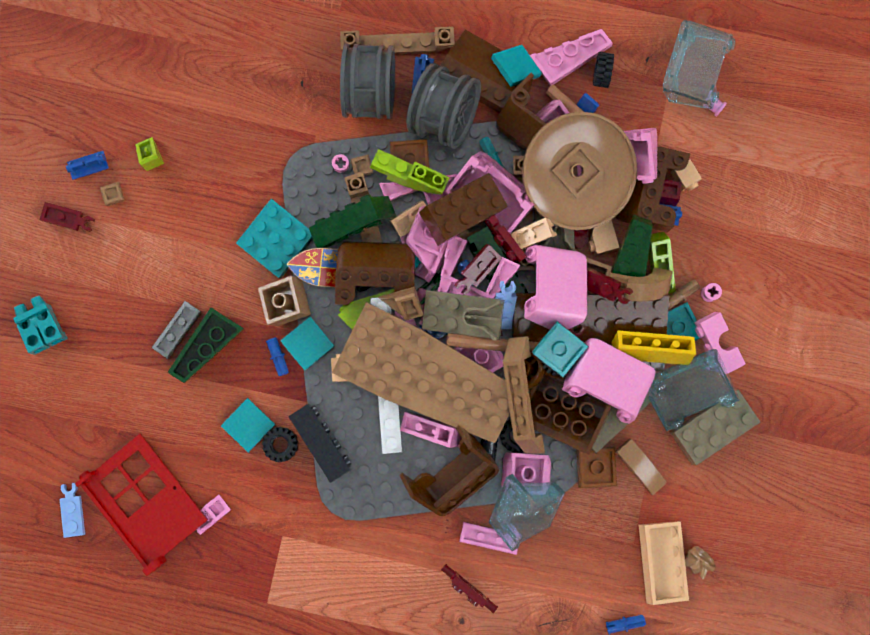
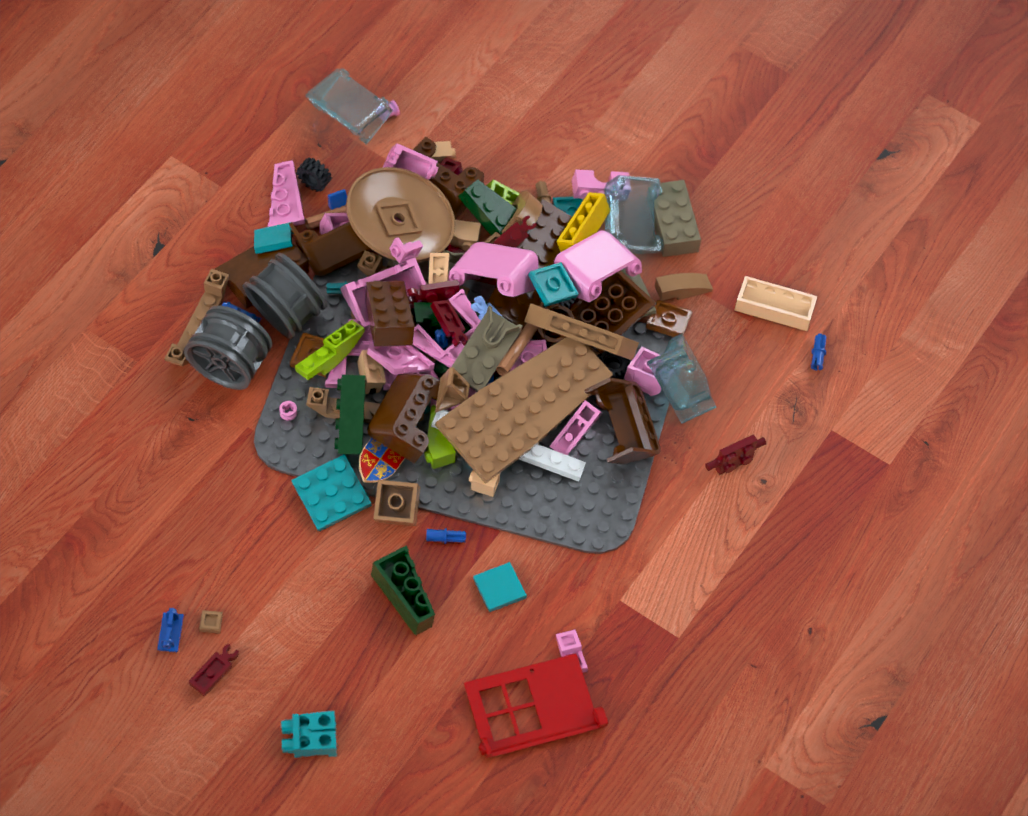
camera: 70 degrees left, 25 degrees down
light blue plate [60,483,85,538] -> none
lime slope [135,137,164,171] -> none
light grey tile [152,301,202,359] -> none
black tyre [262,427,299,462] -> none
teal tile [281,317,335,371] -> none
black brick [288,404,352,483] -> none
medium nougat tile [350,154,374,176] -> none
bright pink tile [459,522,521,555] -> none
medium nougat piece [685,546,716,579] -> none
bright pink bush [701,283,722,302] -> none
none -> bright pink bracket [390,238,423,263]

